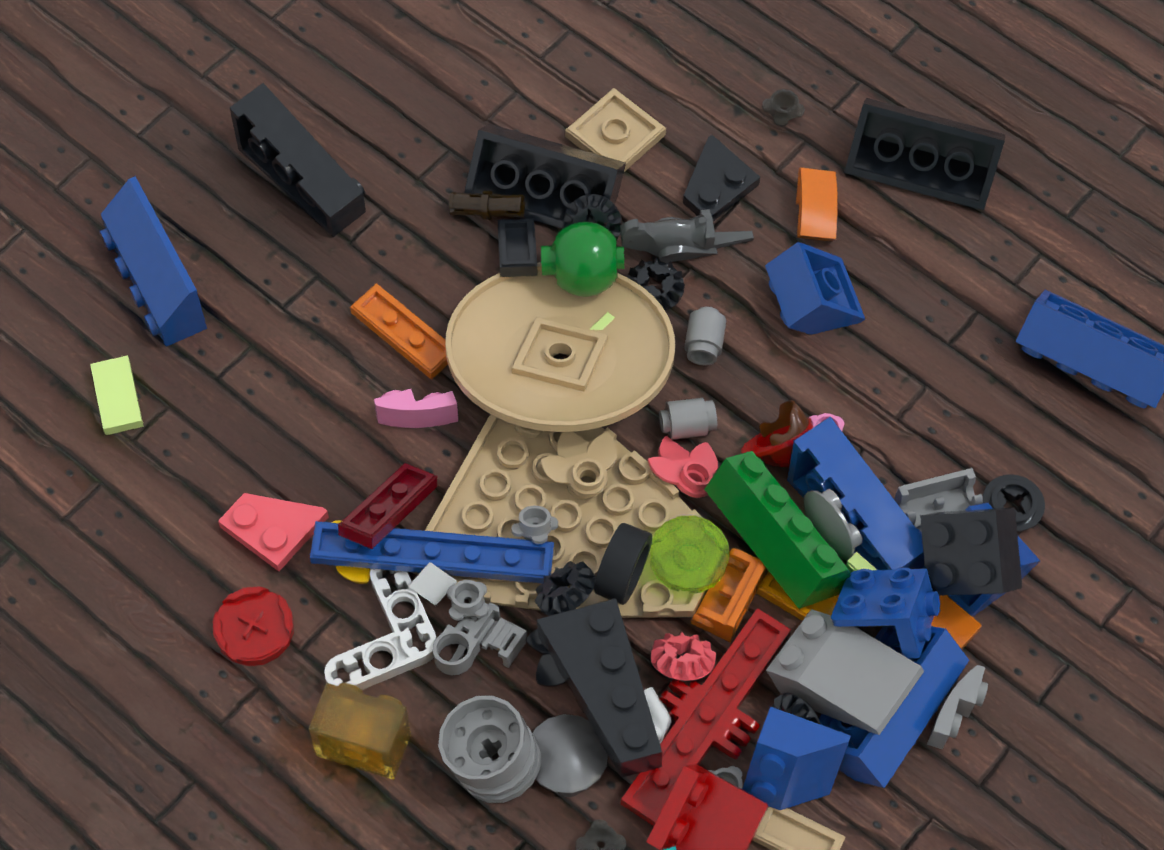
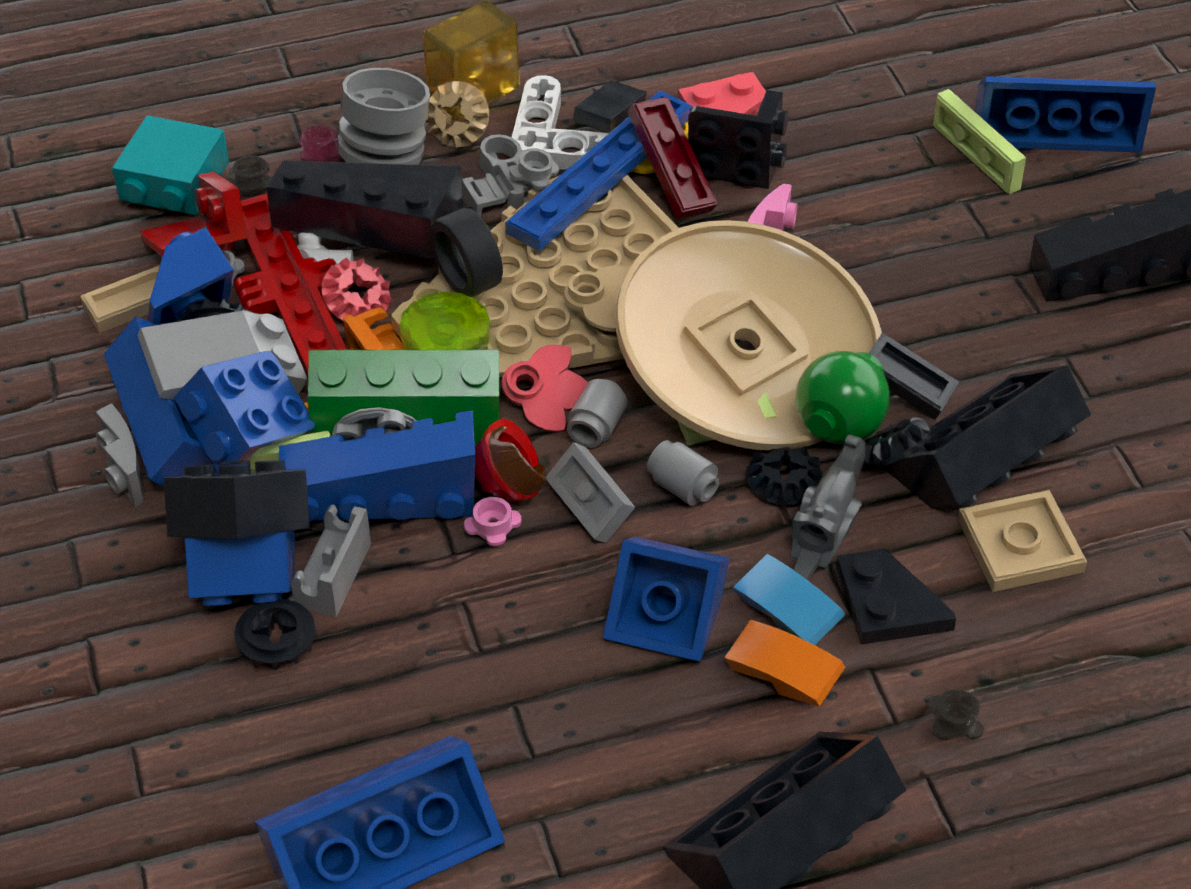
camera: 125 degrees right, 15 degrees down
yellowish green tile [90,355,144,435] -> none
red tile [213,586,294,666] -> none
orange tile [350,283,448,380] -> none
white sticker [409,563,457,605] -> none
dark brown pin [449,191,525,220] -> none
light grey plate [511,506,558,544] -> none
black gear [535,561,596,616] -> none
none -> clear pink plate [298,125,340,162]
none -> tan gear [427,81,489,148]
none -> light grey plate [546,442,635,543]
none -> black tile [573,80,647,133]
none -> black bracket [688,90,789,189]
none -> dark azure slope [733,554,845,645]
none -> yellowish green tile [933,89,1026,194]

